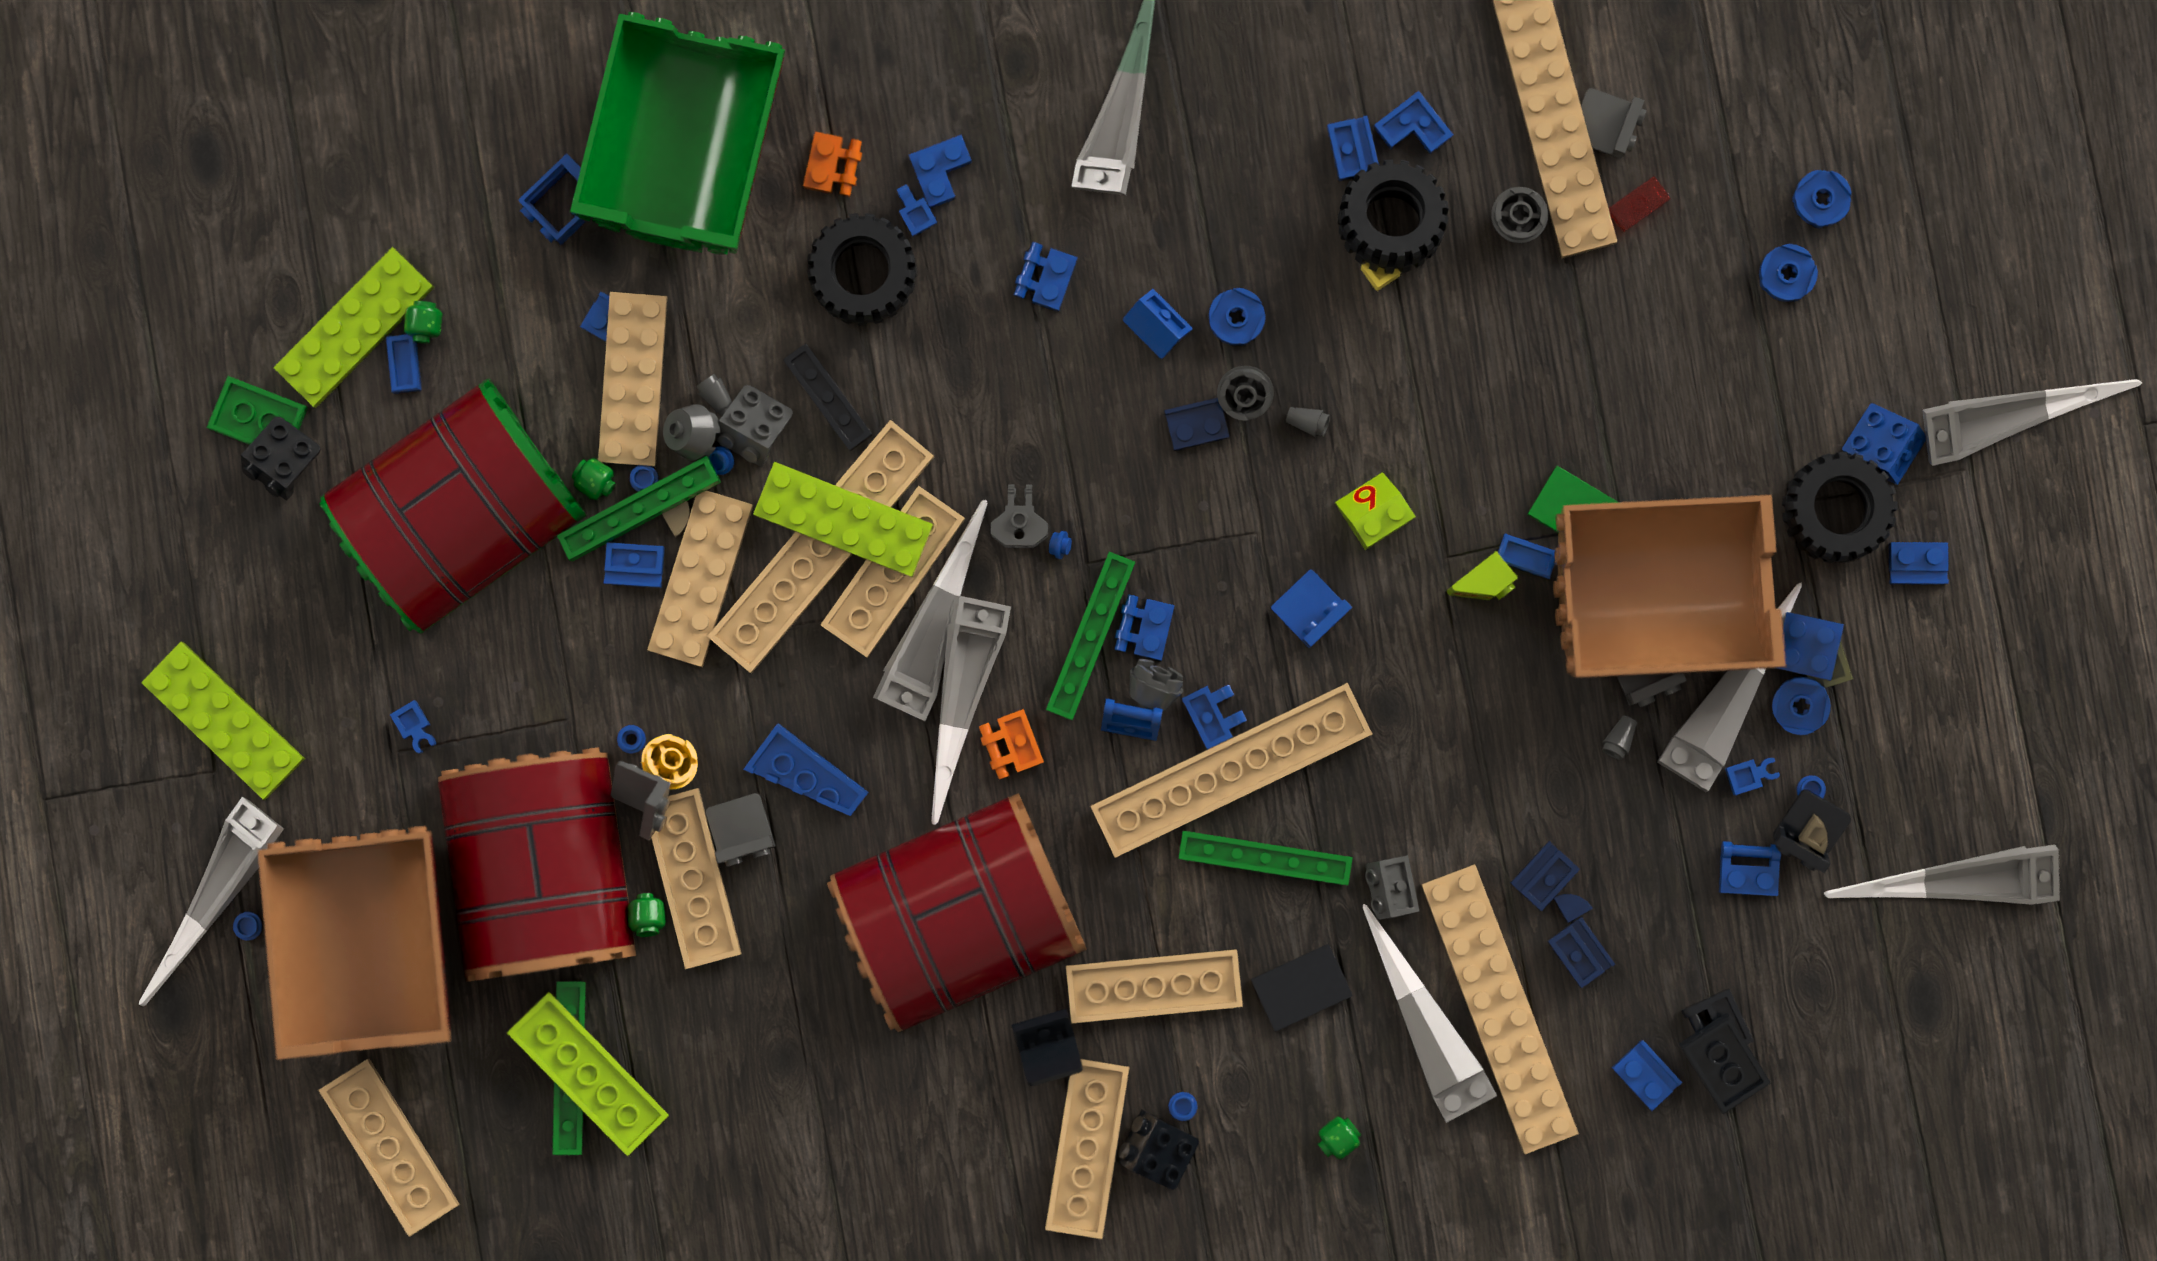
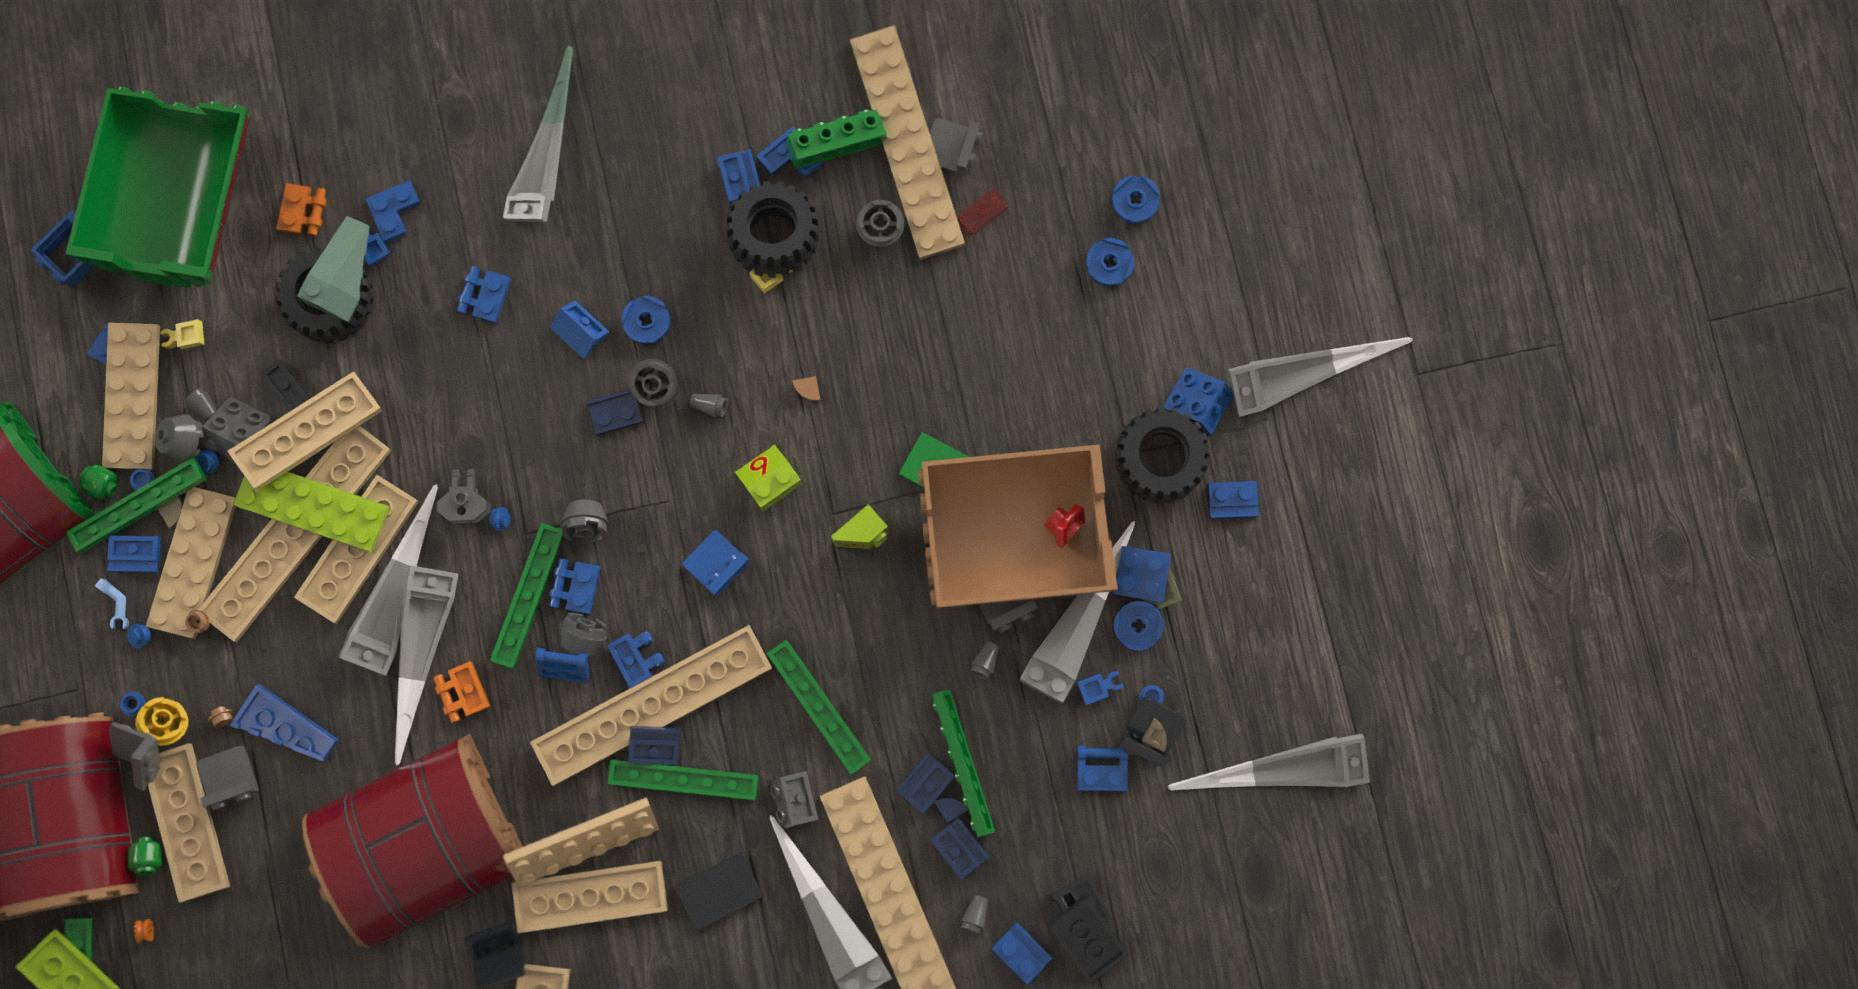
camera: 10 degrees left, 5 degrees down
blue tile [1498,534,1555,579] -> none
none -> light blue arm [95,578,129,629]
none -> blue plate [127,624,151,648]
none -> orange bush [134,919,154,943]
none -> light yellow plate [160,319,204,349]
none -> medium nougat plate [185,609,210,633]
none -> medium nougat plate [208,707,233,728]
none -> tan plate [228,371,382,492]
none -> sand green wedge [297,216,370,322]
none -> tan plate [503,798,659,886]
none -> dark grey cone [560,500,609,543]
none -> dark blue plate [627,726,680,765]
none -> green plate [766,639,871,775]
none -> green brick [786,109,887,169]
none -> medium nougat tile [792,376,820,401]
none -> green plate [932,690,995,837]
none -> dark grey cone [960,895,988,935]
none -> red piece [1044,504,1085,548]

